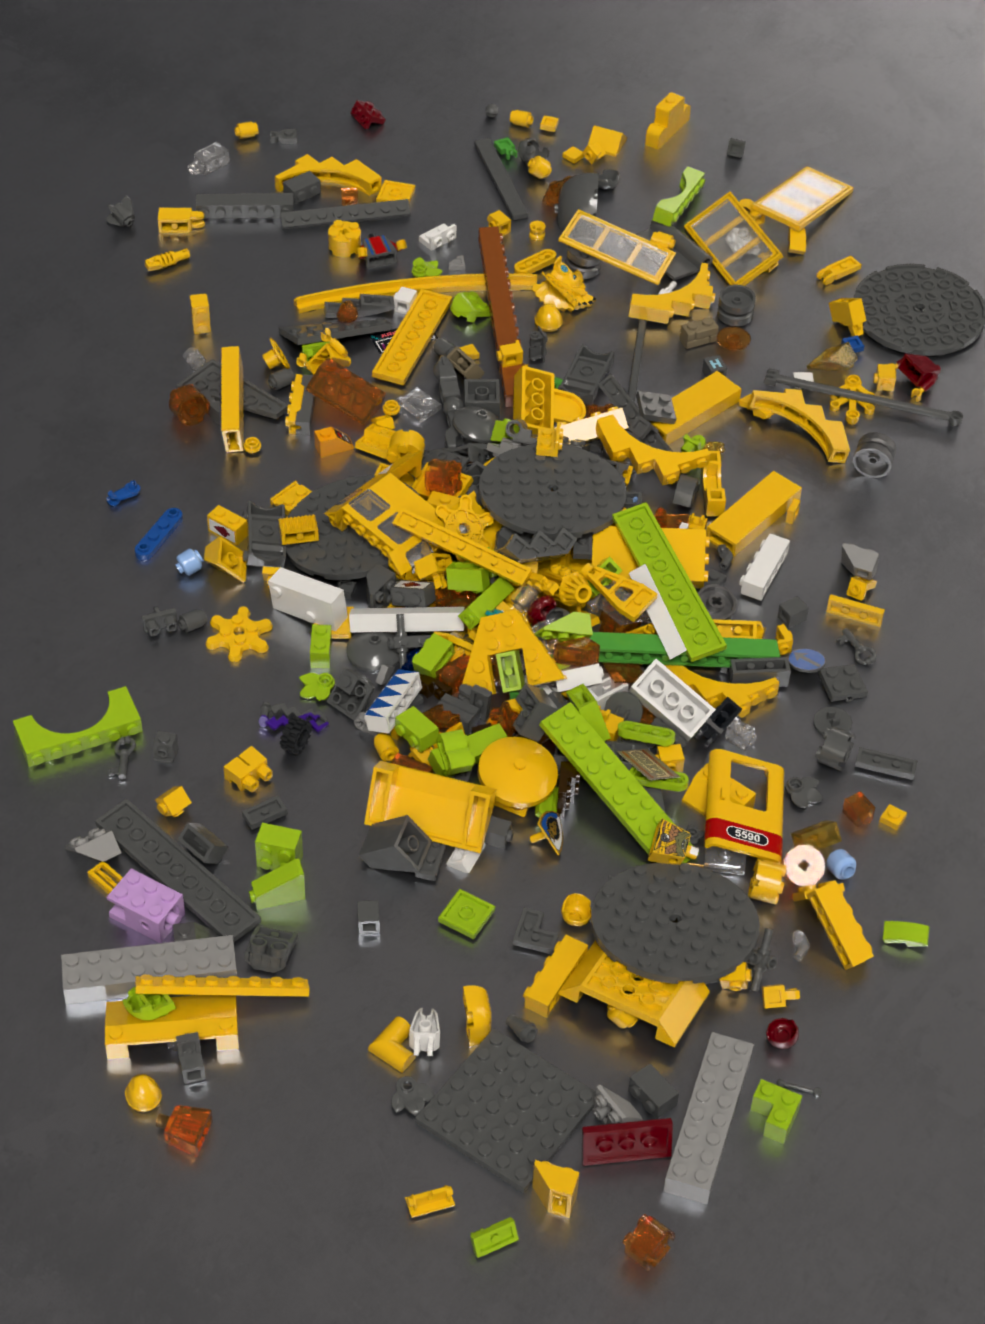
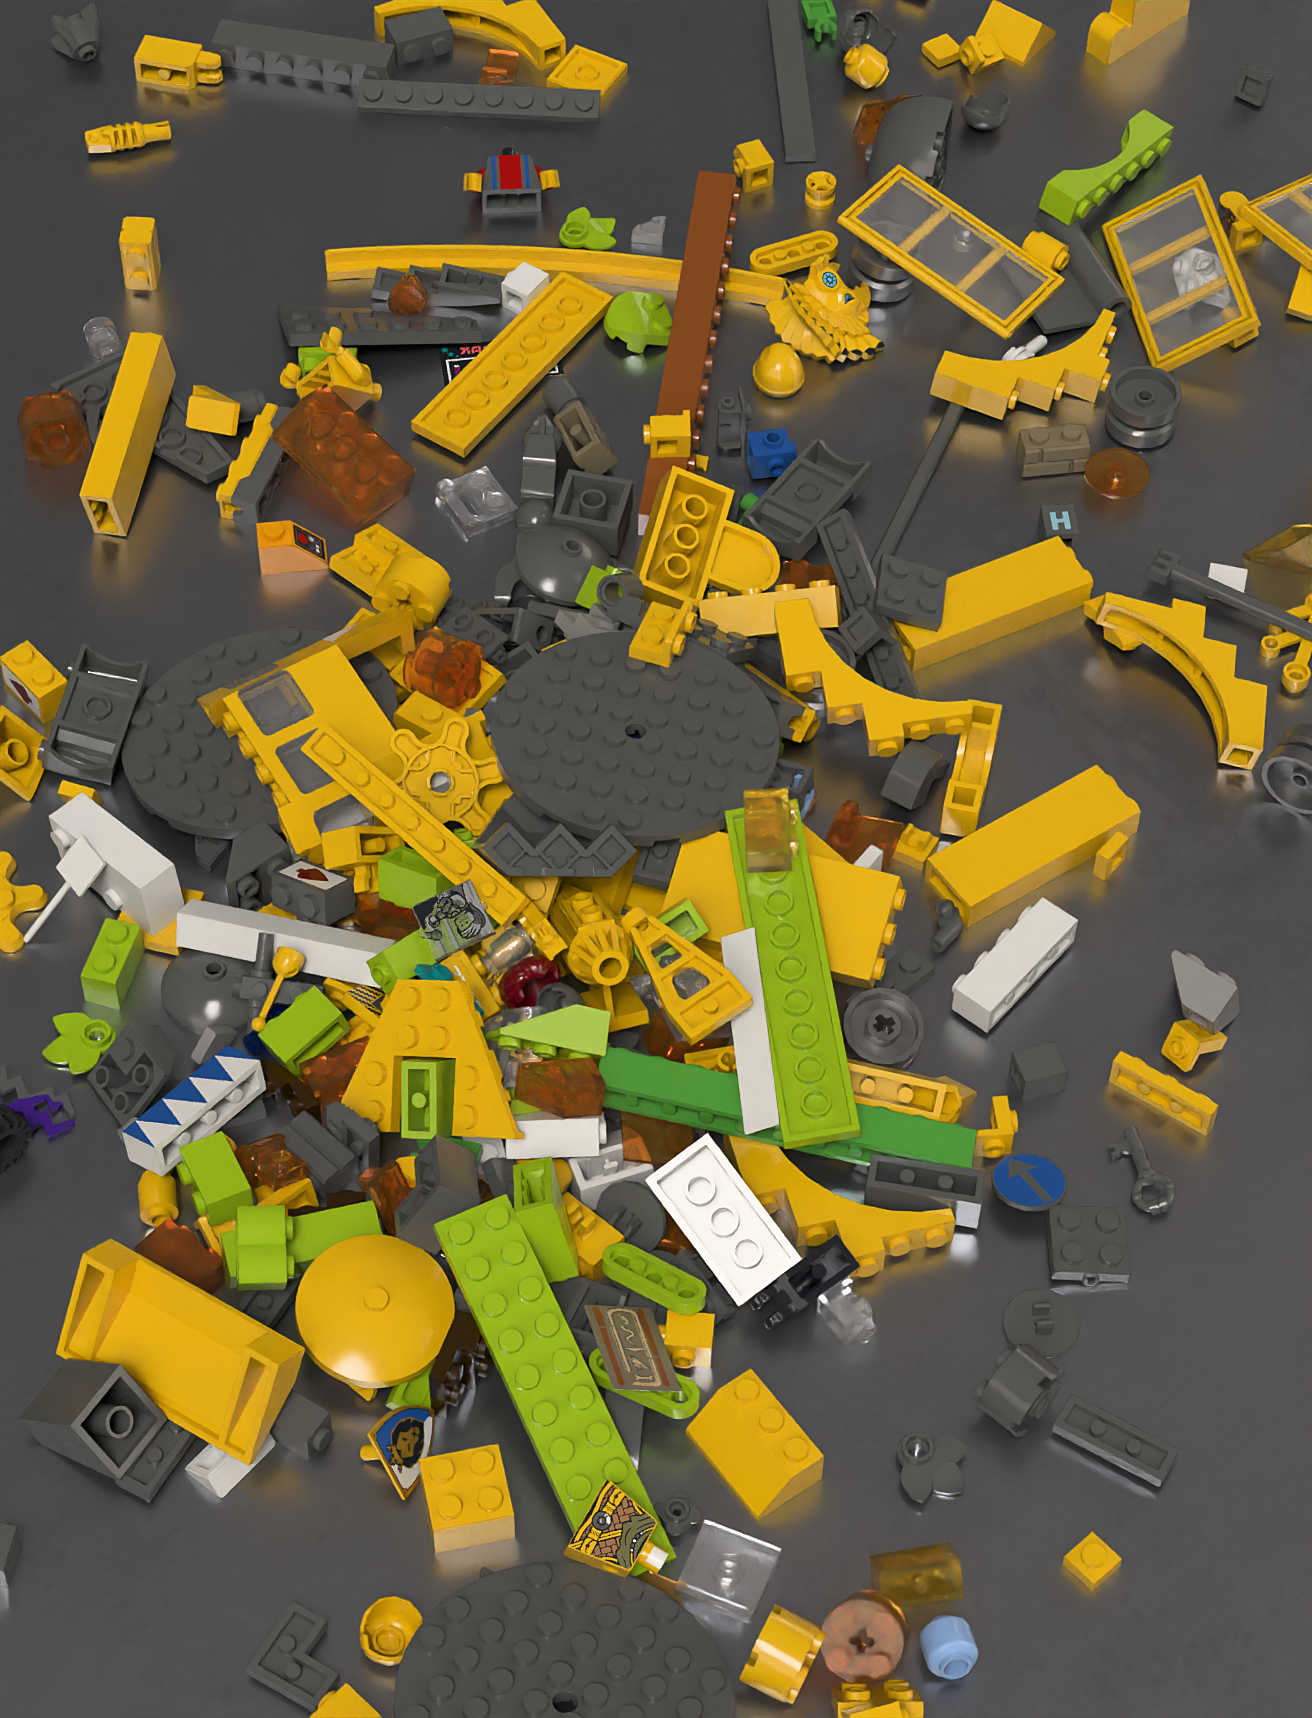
camera: 15 degrees right, 5 degrees up
yellow plate [243,437,261,453] -> none
yellow wheel [262,338,290,369] -> none
yellow plate [270,480,312,515] -> none
yellow brick [278,514,319,545] -> none
yellow brick [328,220,361,258] -> none
yellow slope [371,415,395,429] -> none
yellow plate [383,400,400,416] -> none
white bracket [419,223,457,251] -> none
lime plate [438,889,495,939] -> none
yellow tile [459,344,480,359] -> none
lime hips [681,434,706,452] -> none
clear yellow arm [702,441,726,454] -> none
yellow piece [705,749,784,864] -> none
clear orange brick [842,791,875,828] -> none
none -> white piece [24,835,106,943]
none -> yellow slope [186,385,240,436]
none -> yellow hinge [251,946,305,1032]
none -> piece [411,879,496,962]
none -> yellow piece [418,1444,515,1554]
none -> clear yellow brick [744,788,799,873]
none -> blue brick [746,428,797,479]

